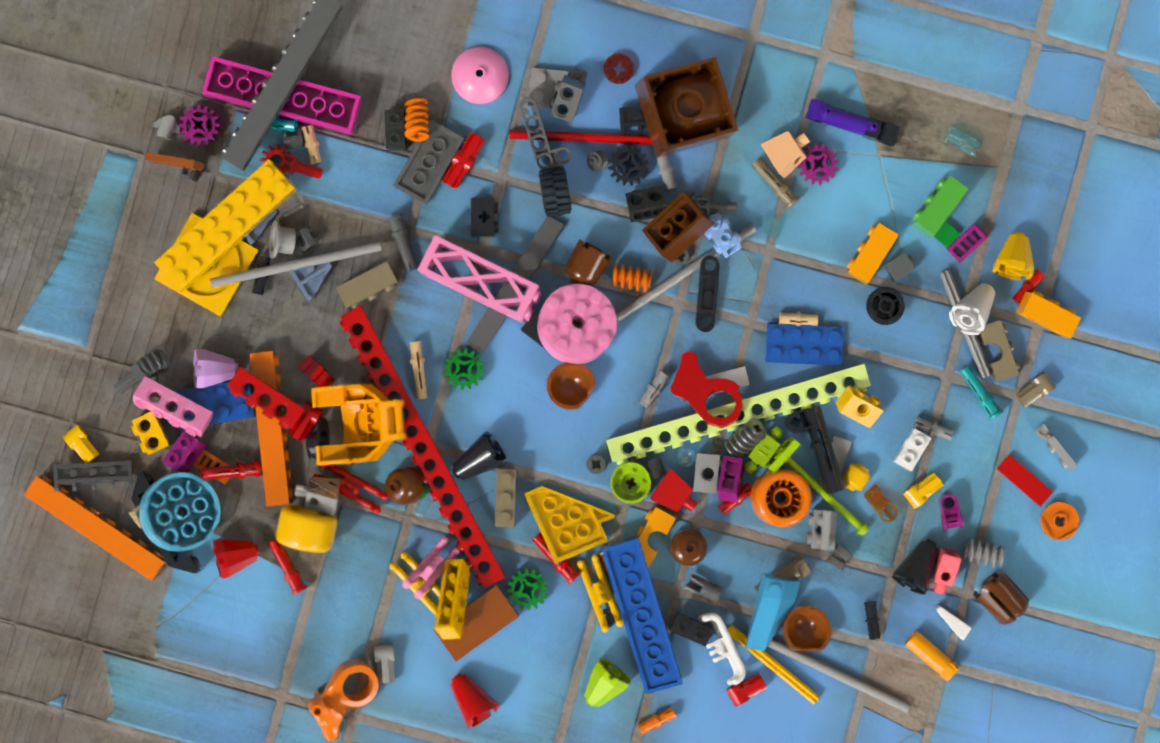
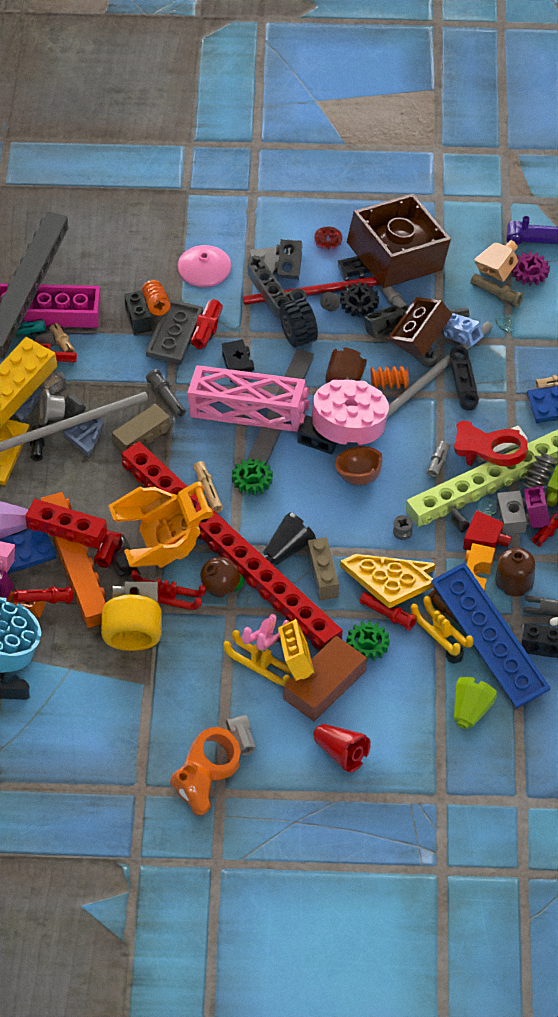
camera: 15 degrees left, 35 degrees down
red cone [212,538,260,579] -> none
red pin [268,539,308,596] -> none
leg [297,354,335,387] -> none
lime wheel [610,462,652,504] -> none
orange pin [637,707,677,735] -> none

